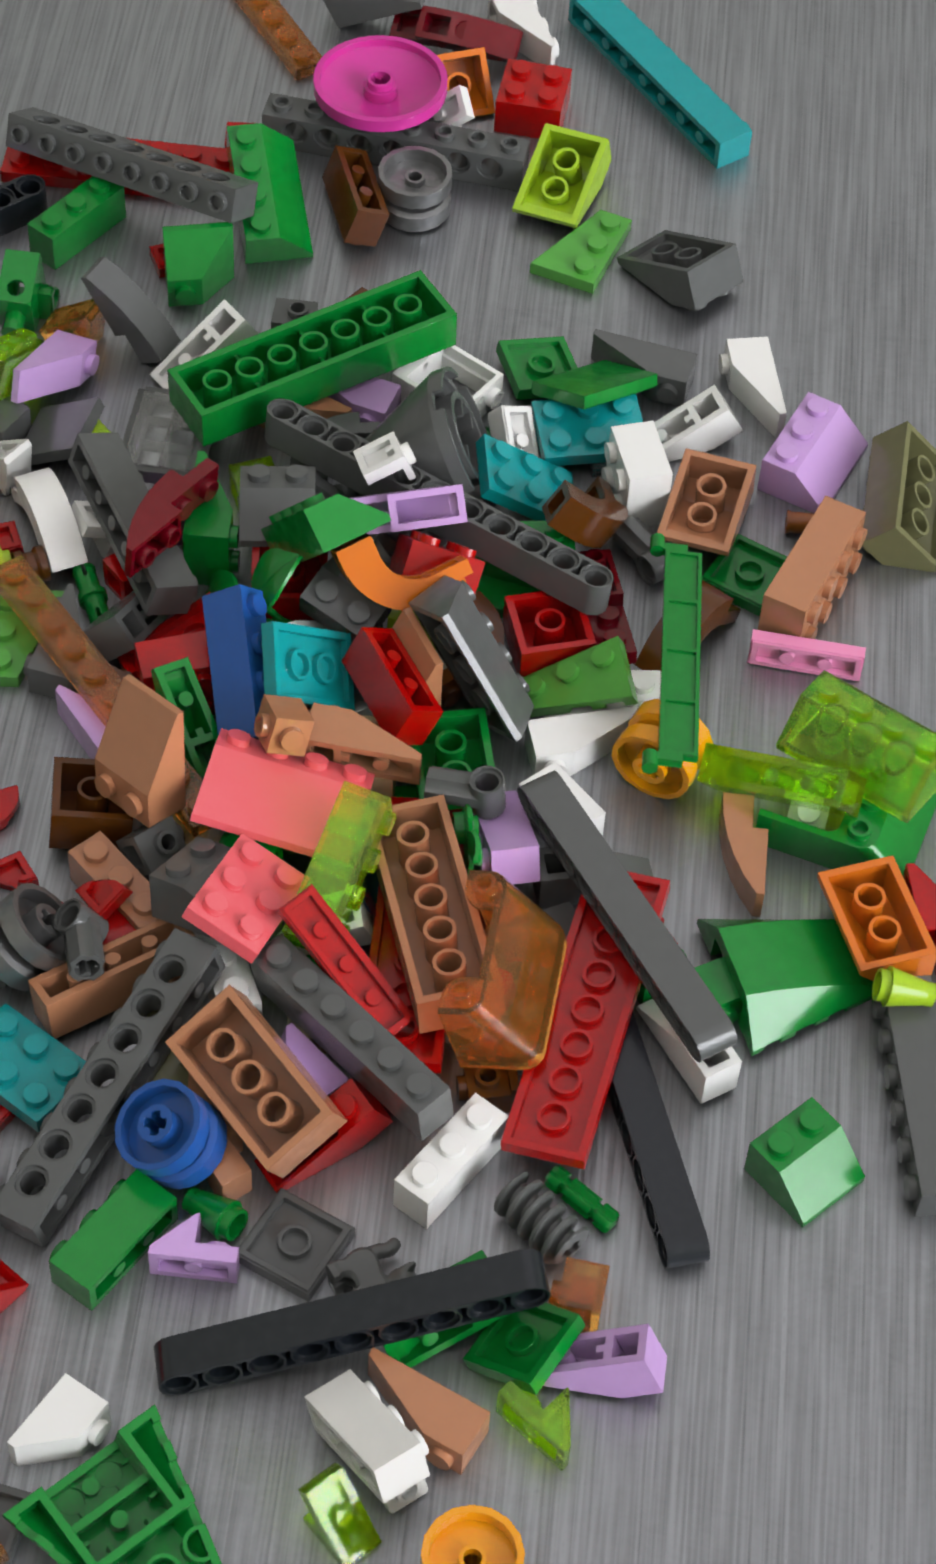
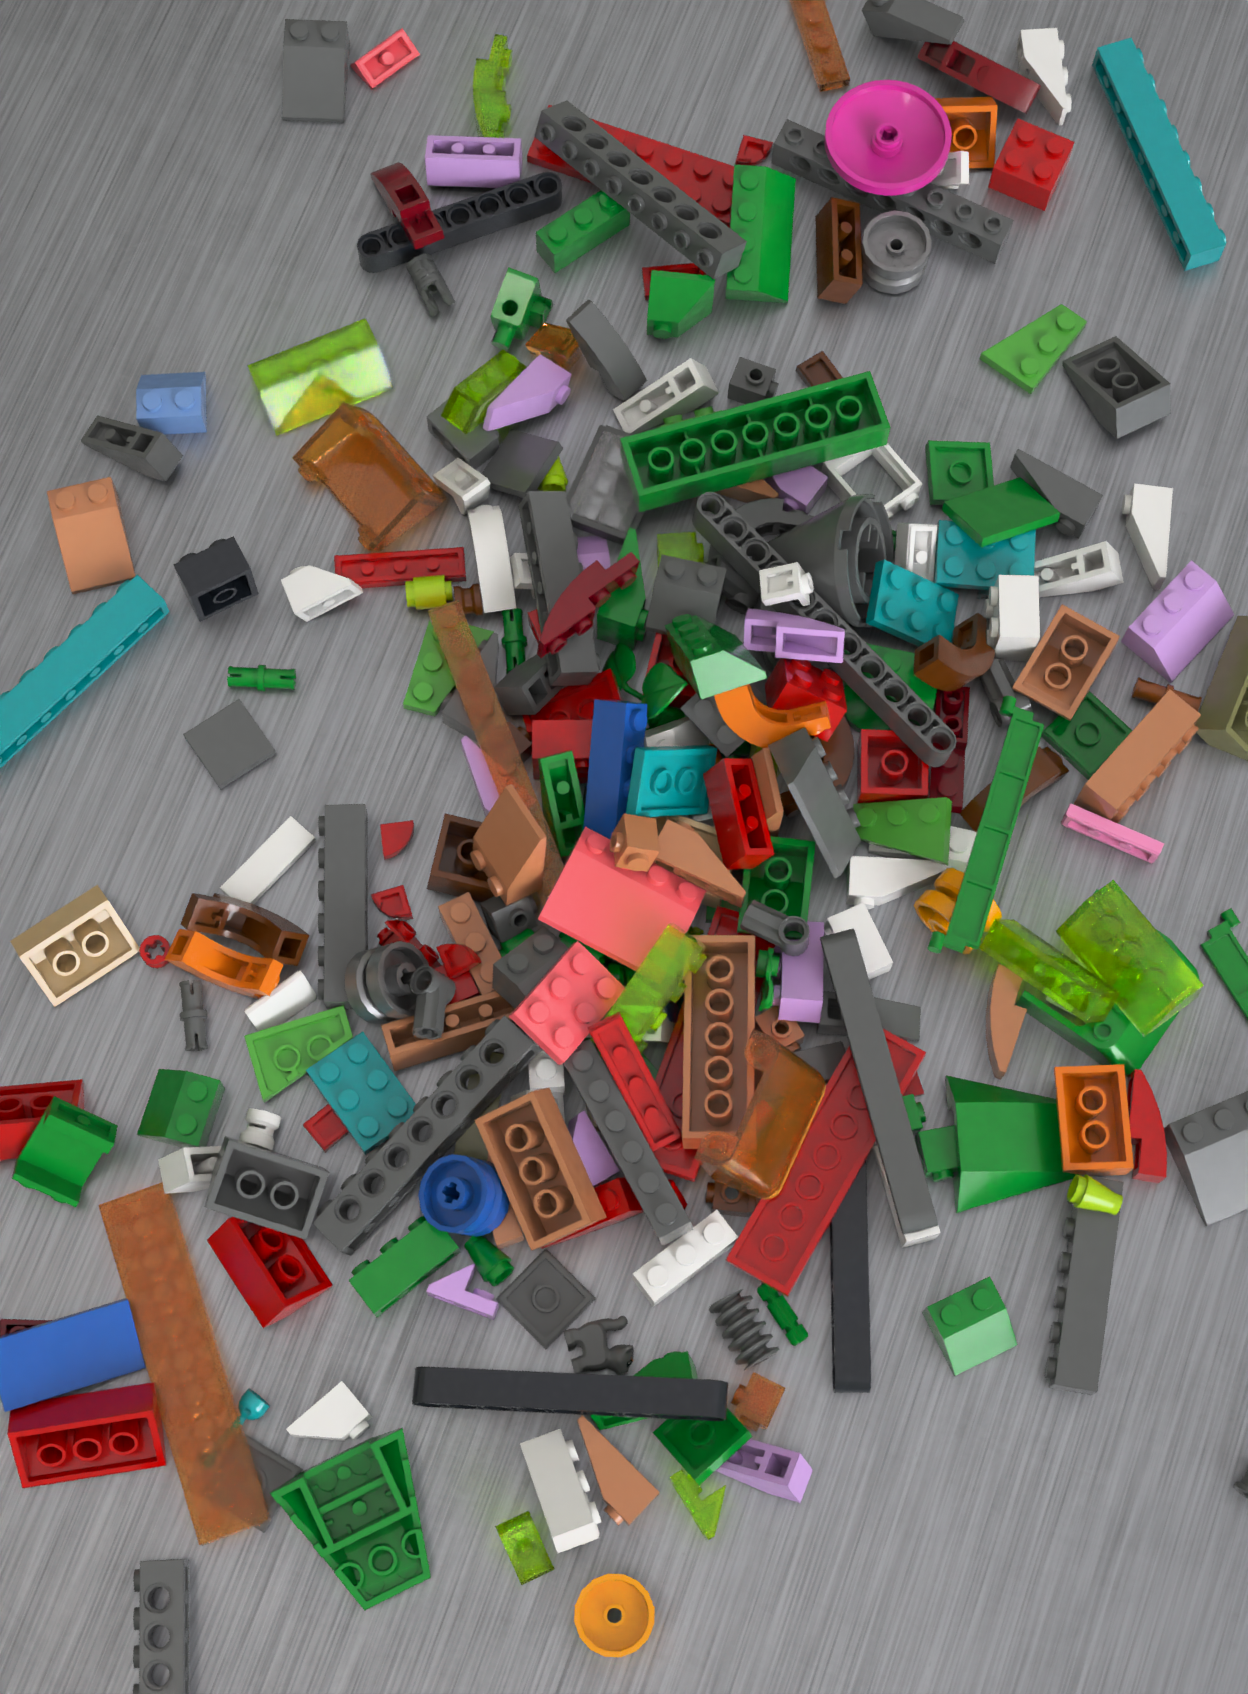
camera: 15 degrees right, 20 degrees up
lime slope [512,123,612,228] -> none

